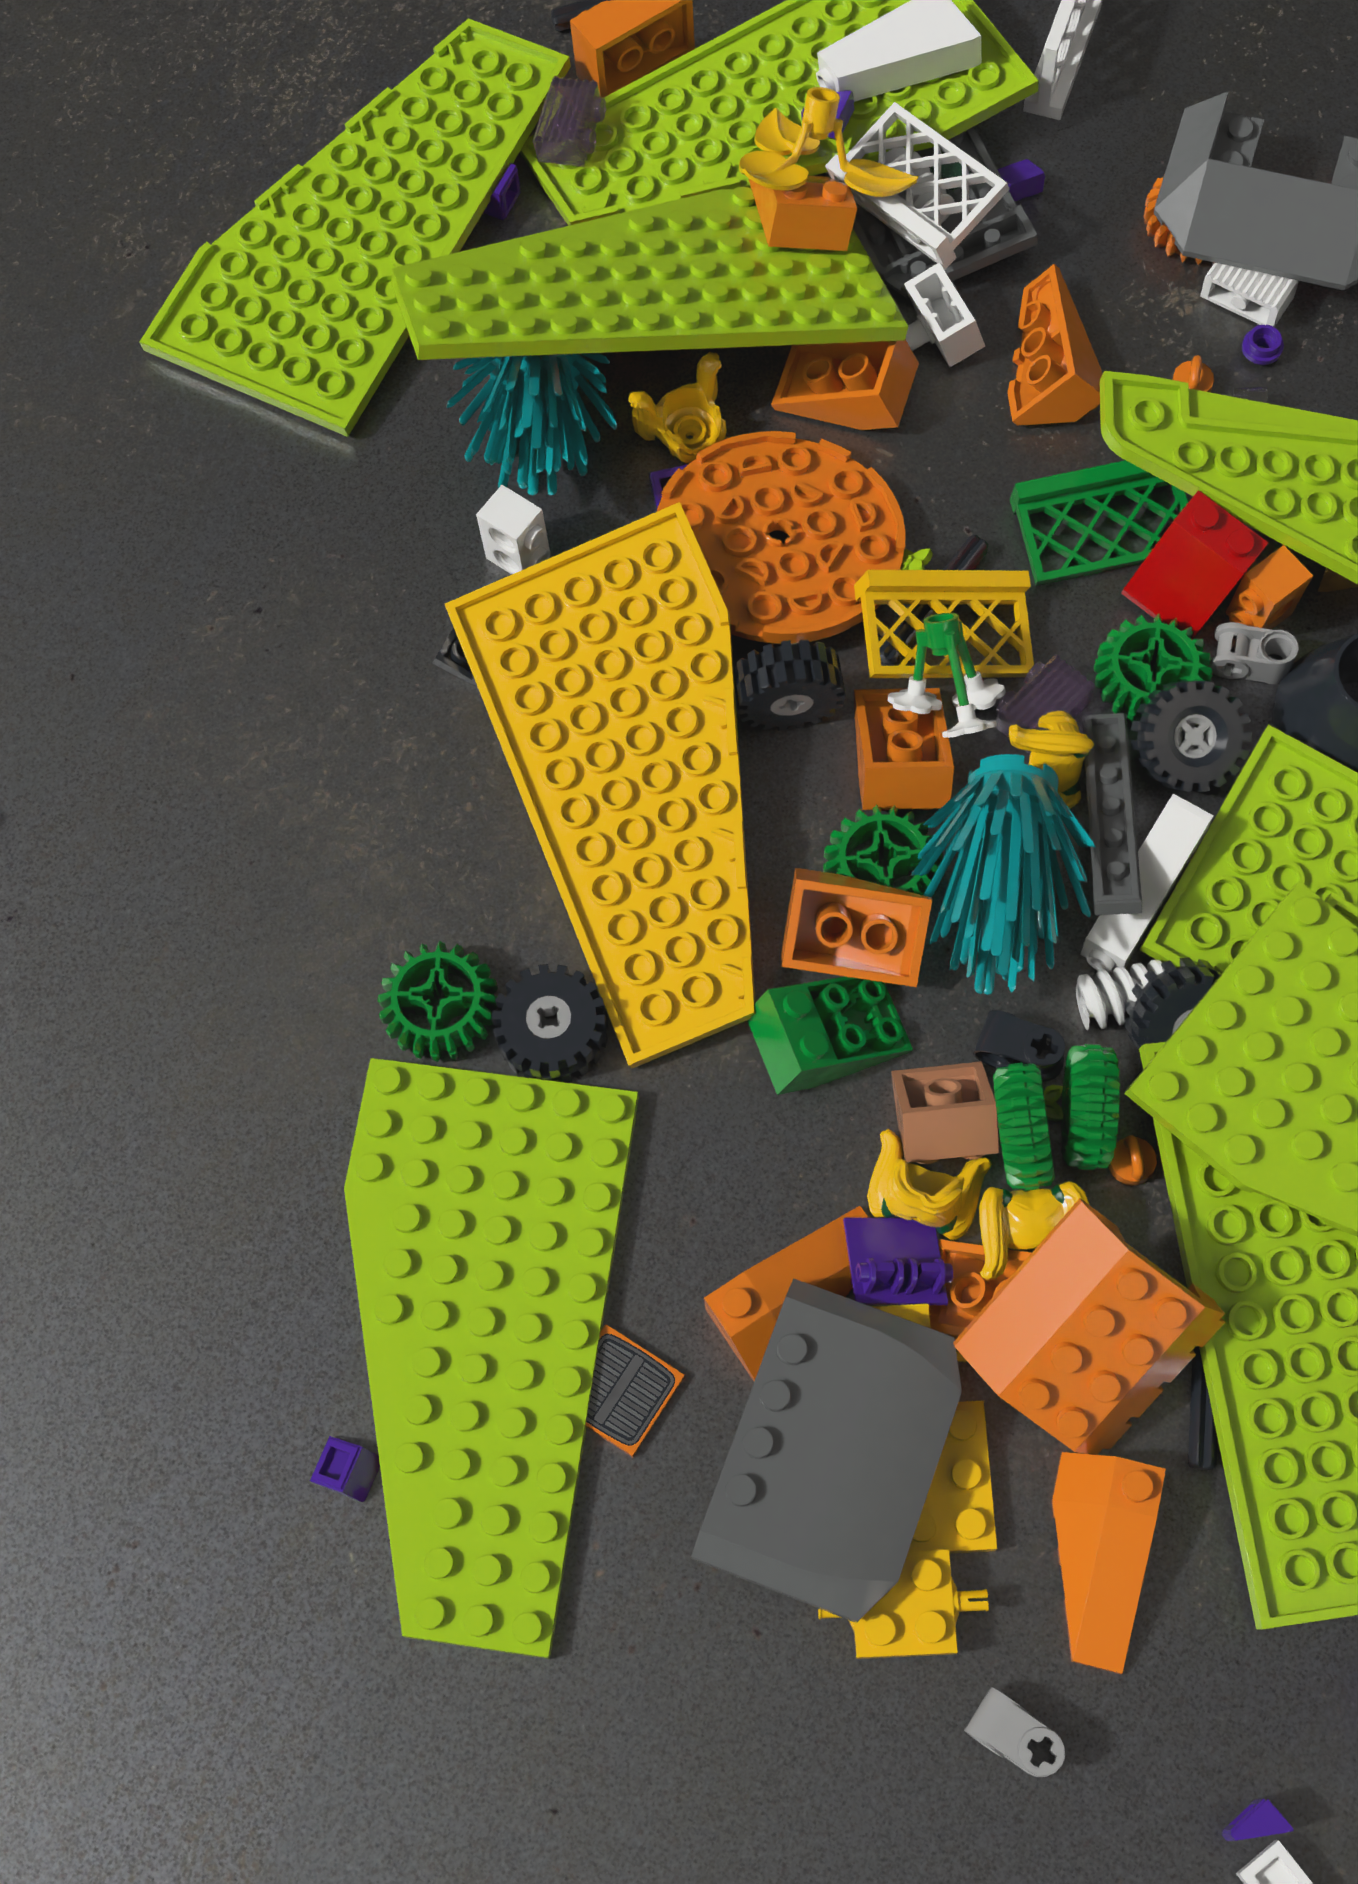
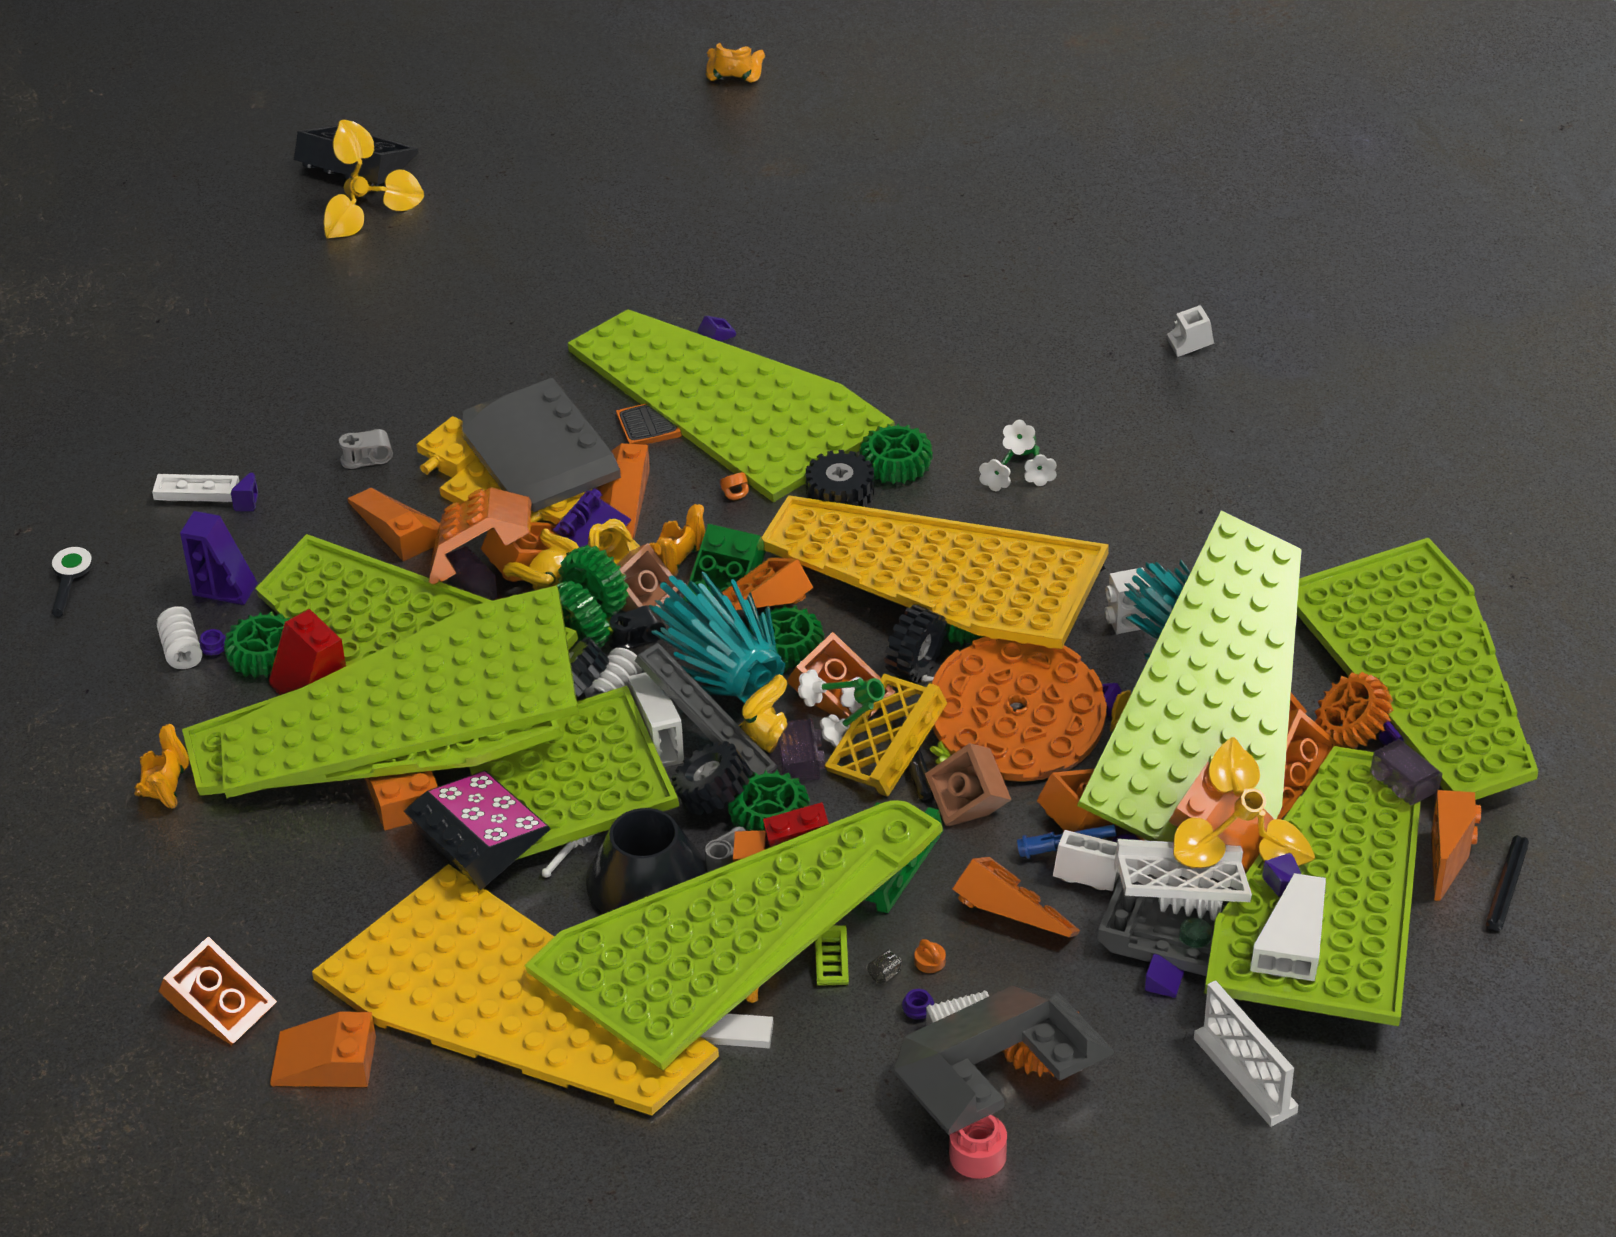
camera: 125 degrees right, 25 degrees down
none -> light orange hair [649,504,705,577]
none -> orange tile [719,472,749,500]
none -> nougat slope [925,743,1011,826]
none -> white plant [979,420,1057,491]
none -> blue pin [1017,824,1117,859]
none -> orange gear [1315,672,1394,749]

